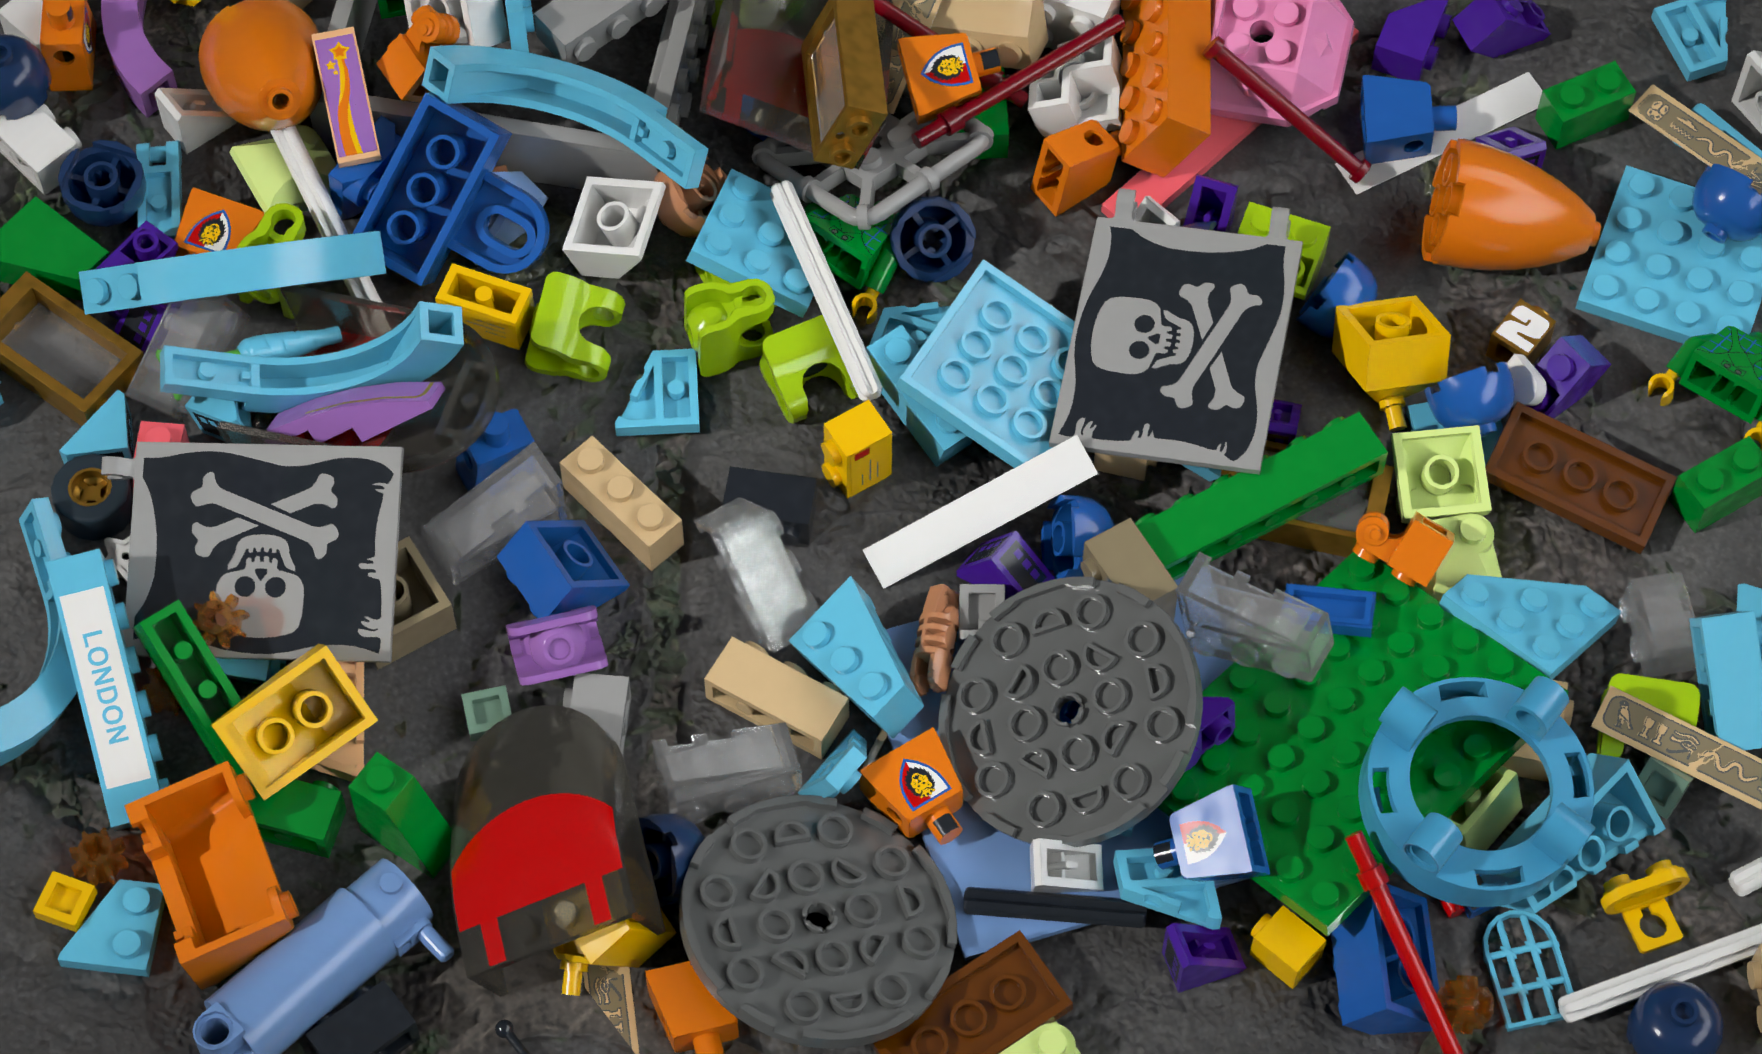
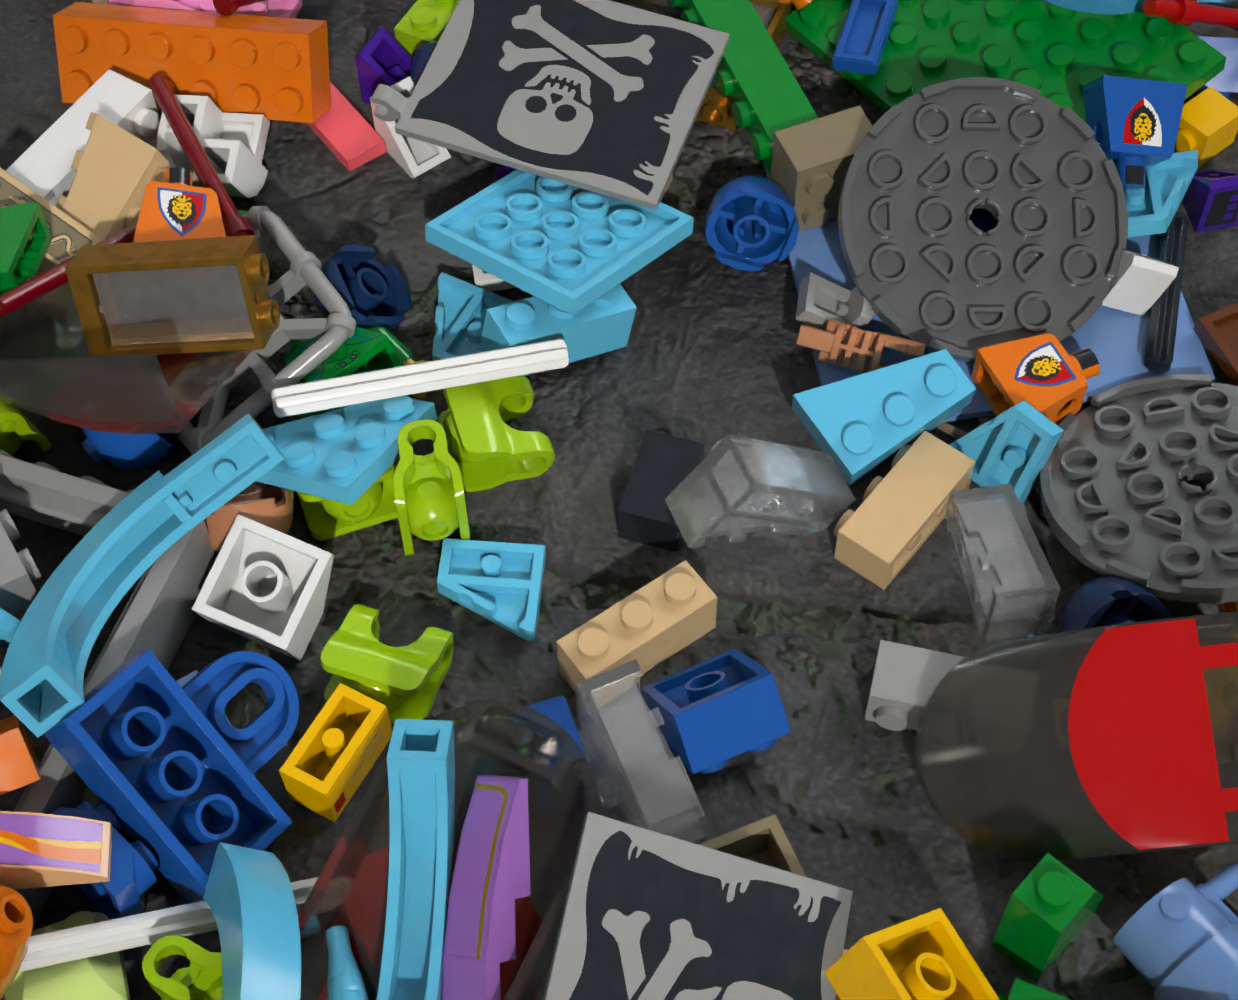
camera: 80 degrees left, 5 degrees down
sand green plate [461,685,515,742] -> none
medium lavender piece [506,605,609,686] -> none
yellow brick [821,400,892,499] -> none
white sticker [863,435,1098,589] -> none
dark purple slope [957,531,1055,600] -> none
orange torso [1030,119,1121,217] -> none
clear wedge [1176,552,1334,682] -> none

